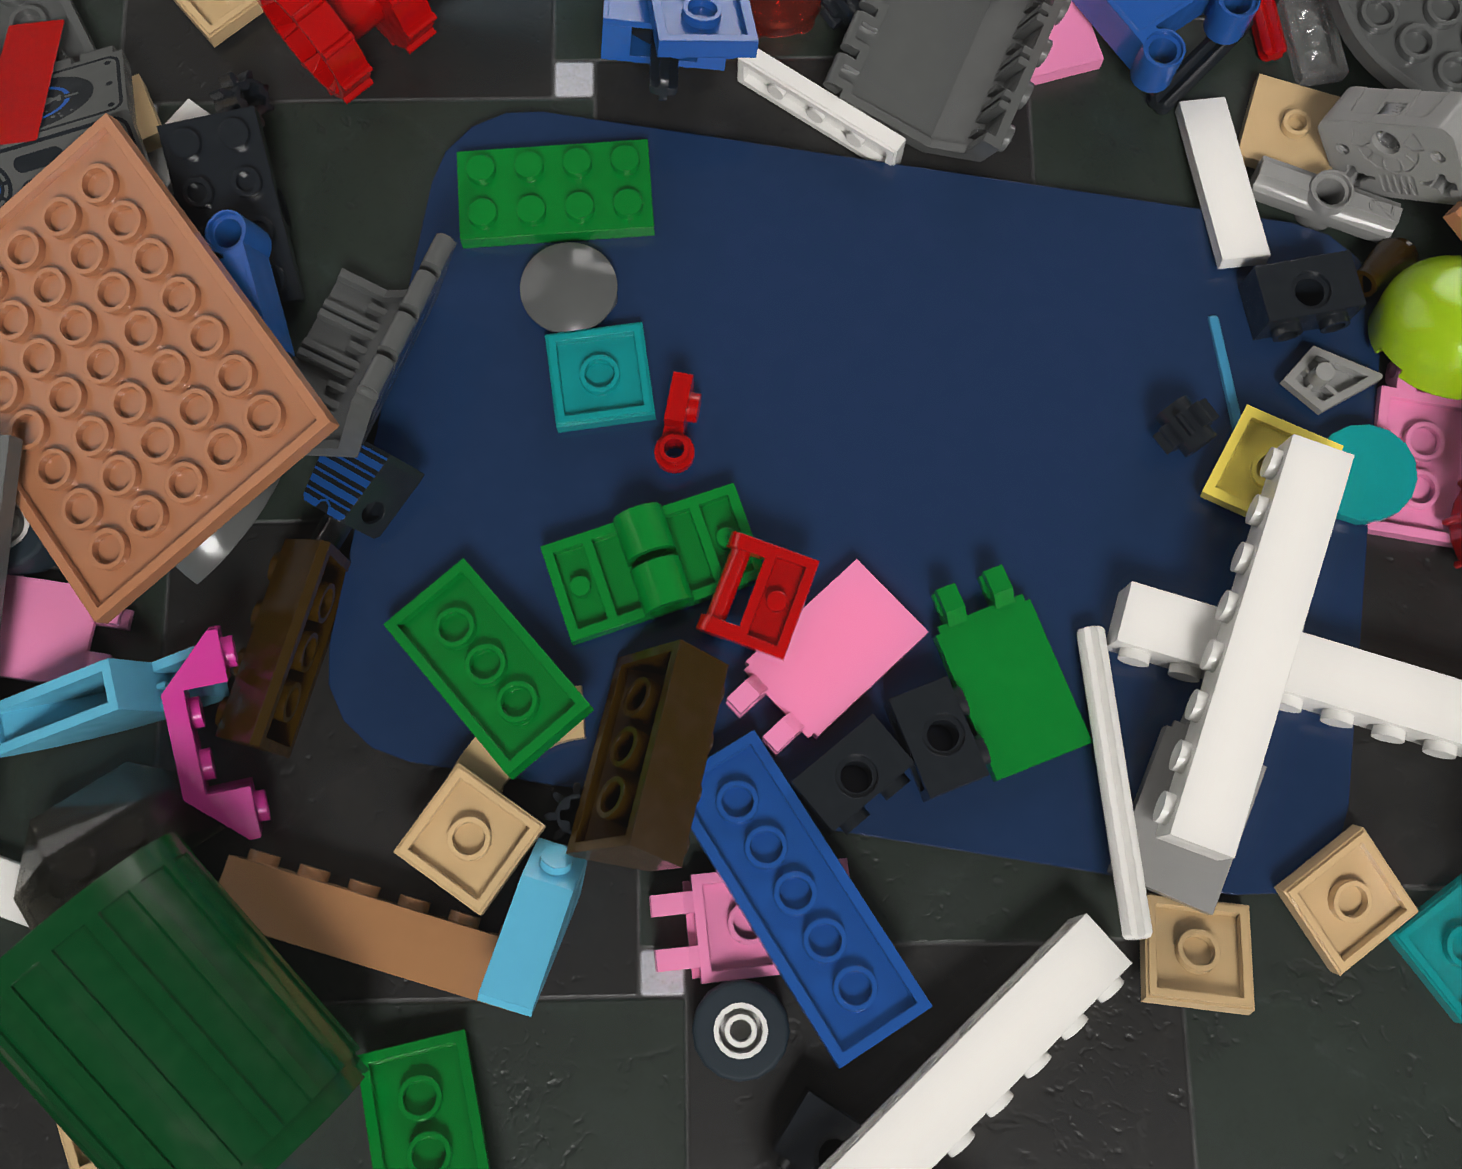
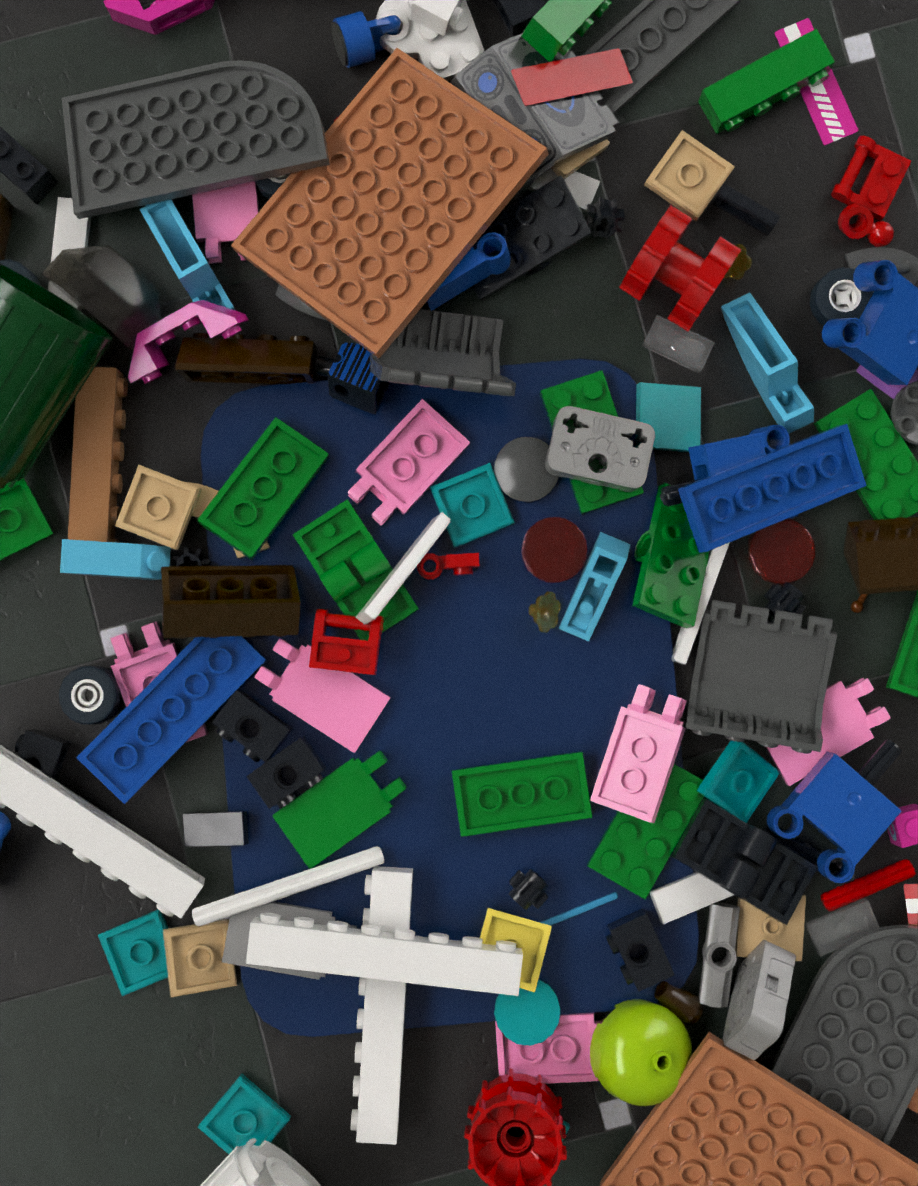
camera: 80 degrees right, 10 degrees up
tan plate [1274,824,1419,976] -> none
light grey piece [1279,345,1383,415] -> none
none -> teal tile [98,909,168,996]
none -> tile [183,811,249,847]
none -> bright pink tile [348,399,470,526]
none -> white tile [356,512,451,625]
none -> green plate [452,751,592,837]
none -> clear red tile [521,517,587,583]
none -> clear yellow plant [529,591,560,633]
none -> light grey axle [545,406,655,492]
none -> medium azure slope [559,532,631,641]
none -> green plate [587,764,704,899]
none -> bright pink tile [590,684,687,823]
none -> green plate [632,483,710,629]
none -> teal tile [635,382,701,452]
none -> clear plate [642,315,715,374]
none -> black plate [671,799,818,925]
none -> teal tile [697,740,780,823]

